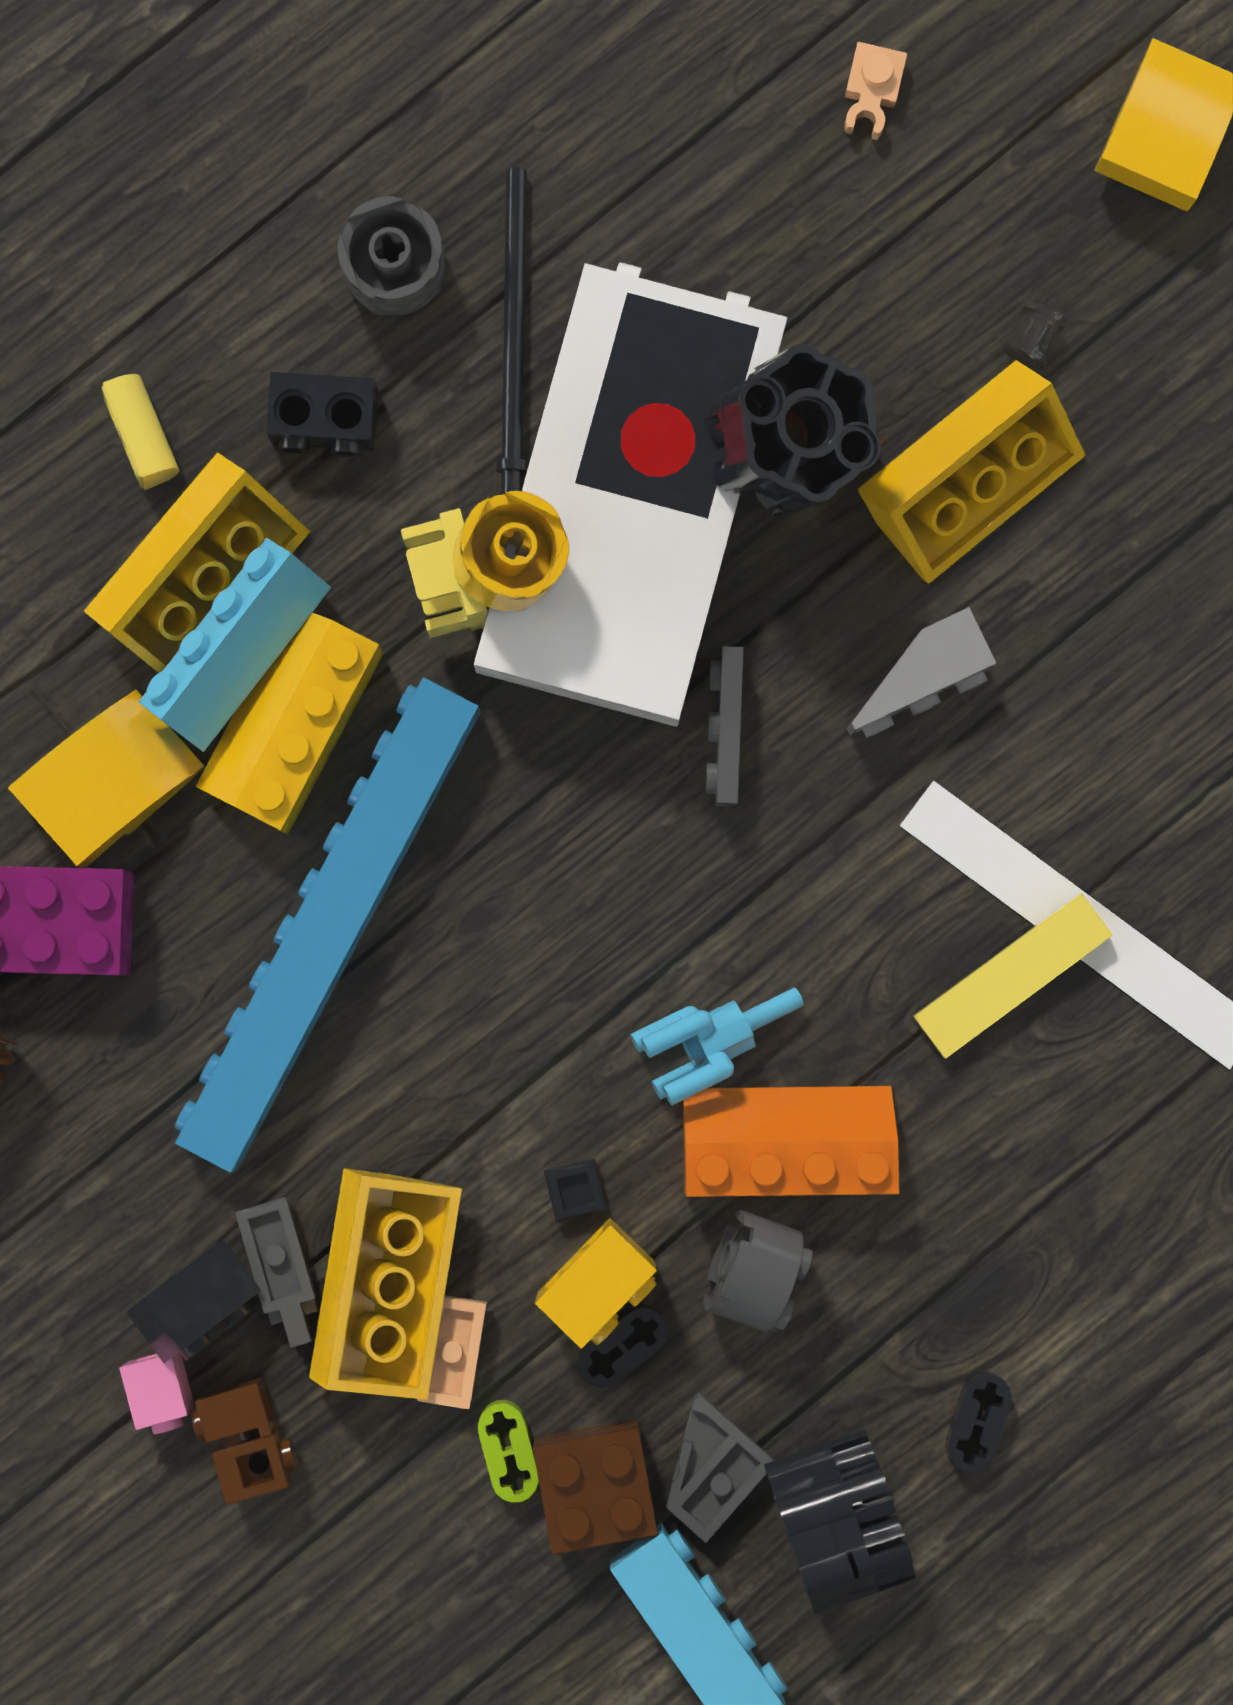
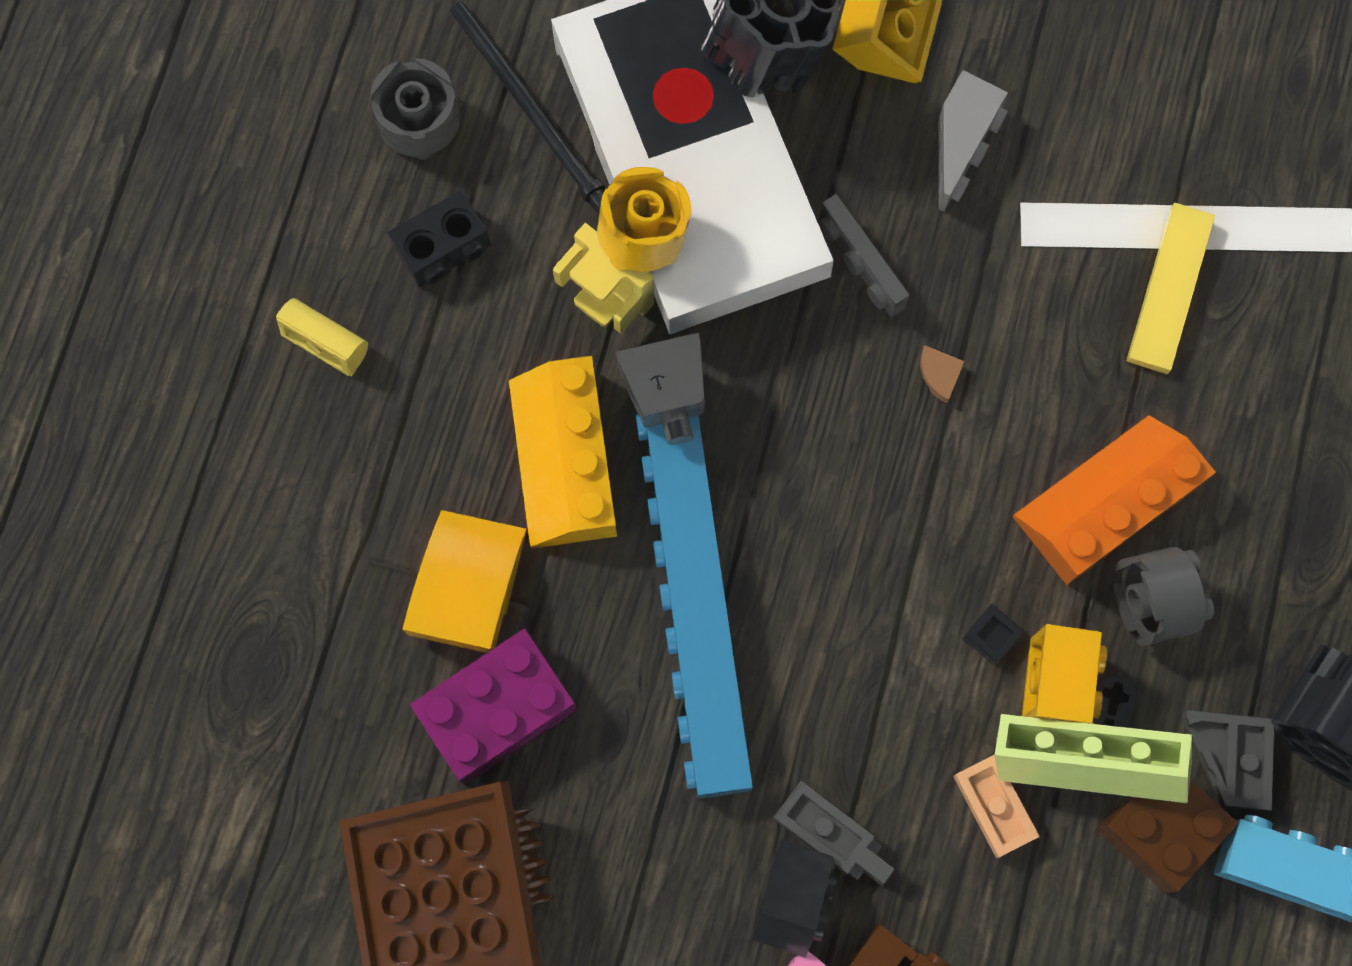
camera: 30 degrees left, 10 degrees down
yellow slope [84,452,311,673] -> none
medium azure brick [139,538,332,752] -> none
yellow slope [309,1168,462,1400] -> none
lime beam [478,1400,539,1503] -> none
medium azure plant [630,987,804,1106] -> none
none -> dark grey torso [616,333,705,445]
none -> medium nougat tile [920,345,965,403]
none -> yellowish green brick [995,714,1192,803]

